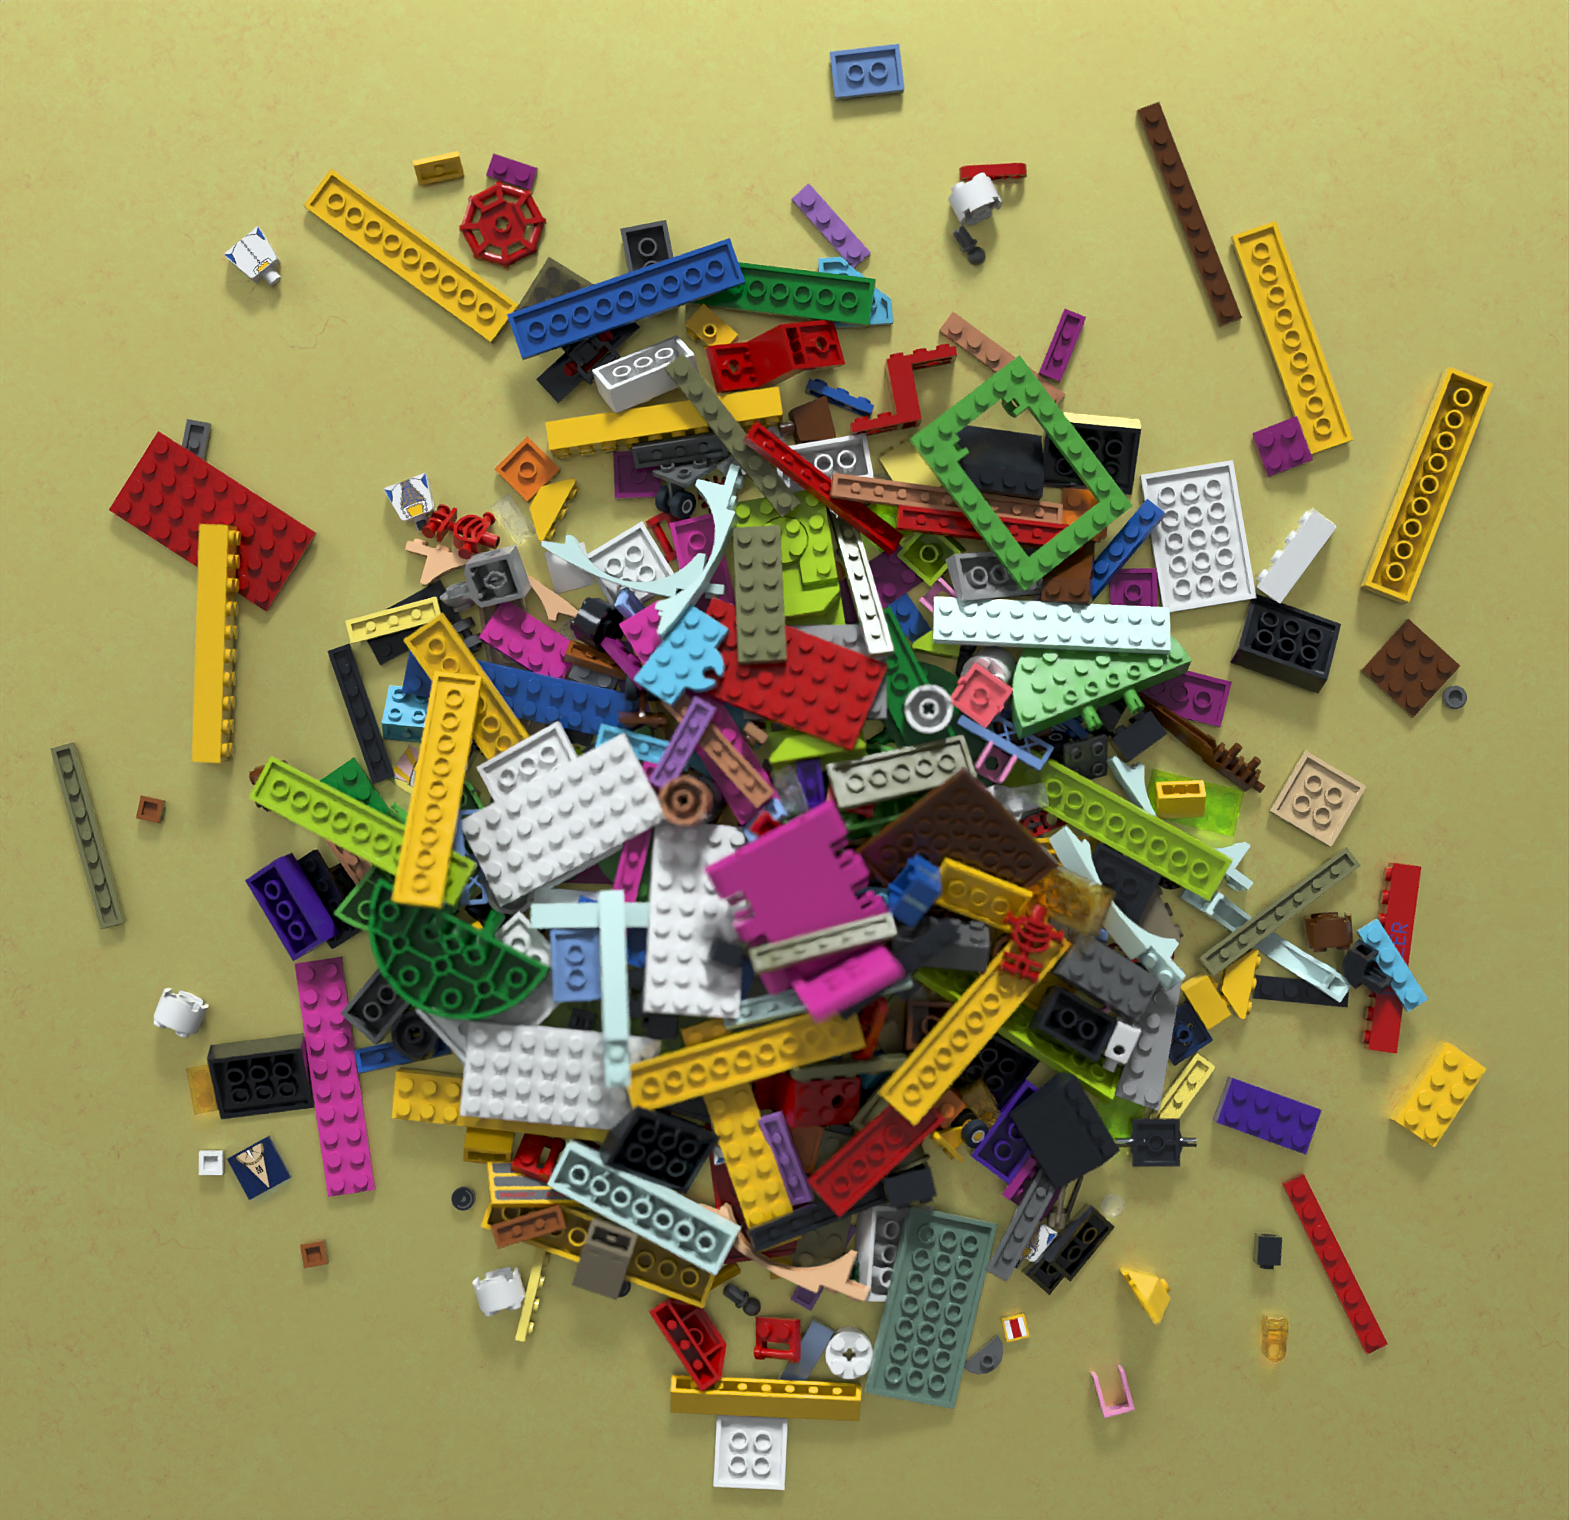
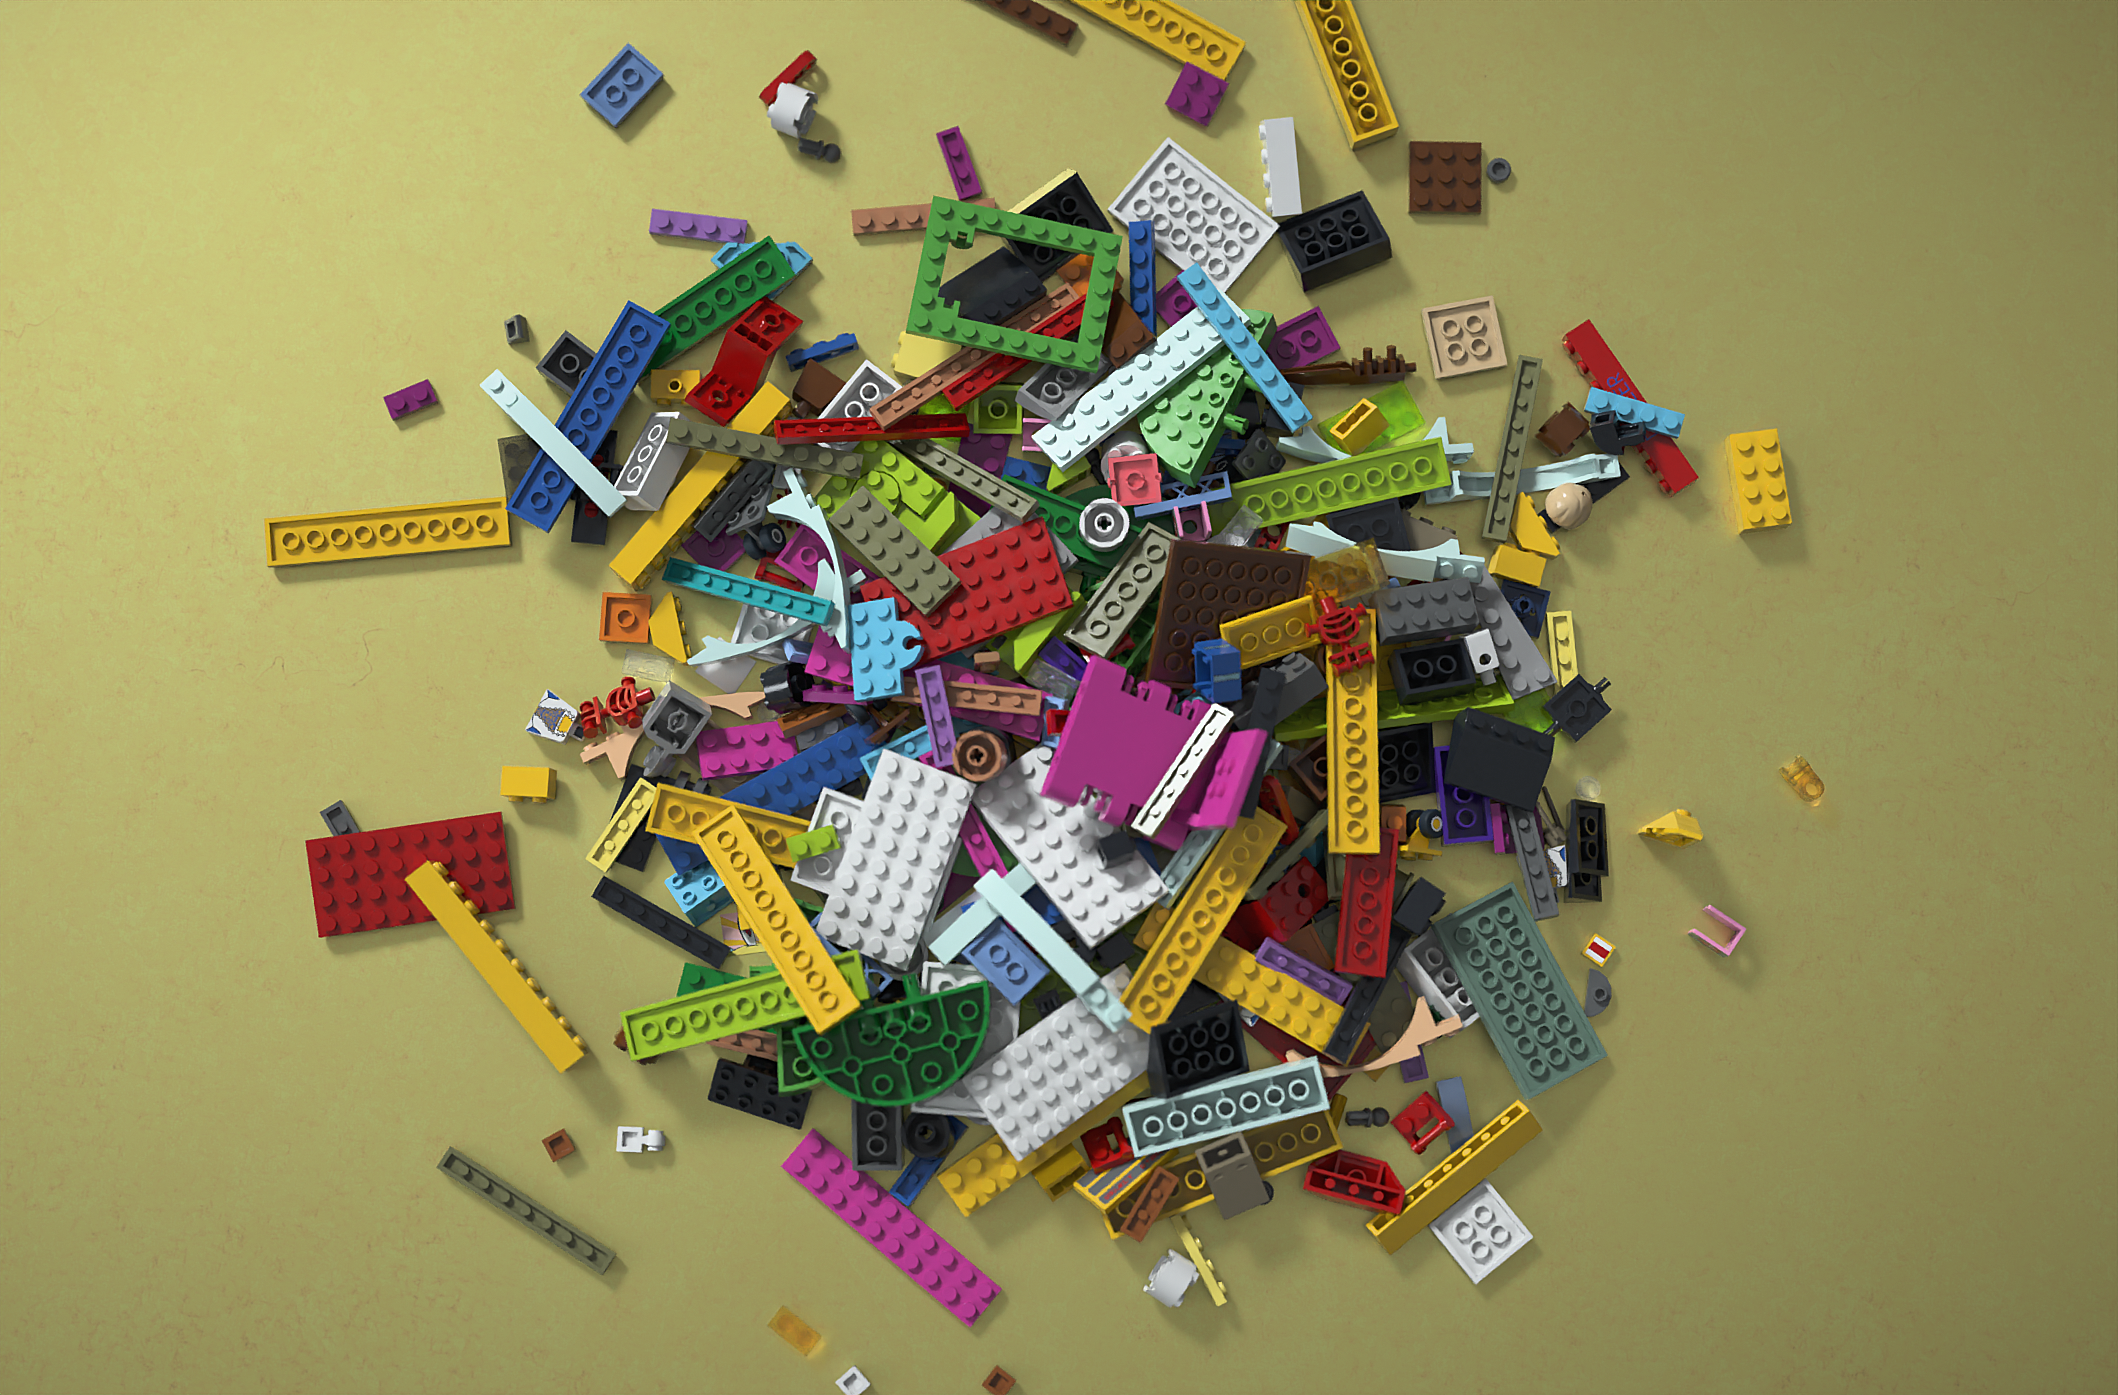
camera: 40 degrees left, 5 degrees down
white brick [153,988,209,1038] -> none
black slope [207,1033,314,1119] -> none
white torso [224,226,281,286] -> none
clear blue tile [227,1135,292,1200] -> none
dark purple brick [245,852,340,961] -> none
yellow plate [413,151,464,186] -> none
black tile [451,1186,476,1211] -> none
red plate [459,181,547,268] -> none
white brick [825,1327,873,1379] -> none
red bracket [850,344,957,436] -> none
clear yellow piece [959,1078,999,1125] -> none
dark purple brick [1213,1076,1322,1154] -> none
black brick [1253,1233,1282,1269] -> none
red plate [1281,1173,1388,1354] -> none
none -> light aqua slope [480,369,628,518]
none -> yellow brick [500,766,557,804]
none -> dark grey slope [504,314,530,344]
none -> white plate [617,1126,665,1153]
none -> teal plate [662,557,836,627]
none -> lime plate [786,824,841,863]
none -> medium azure plate [1177,262,1313,433]
none -> tan piece [1545,482,1592,529]

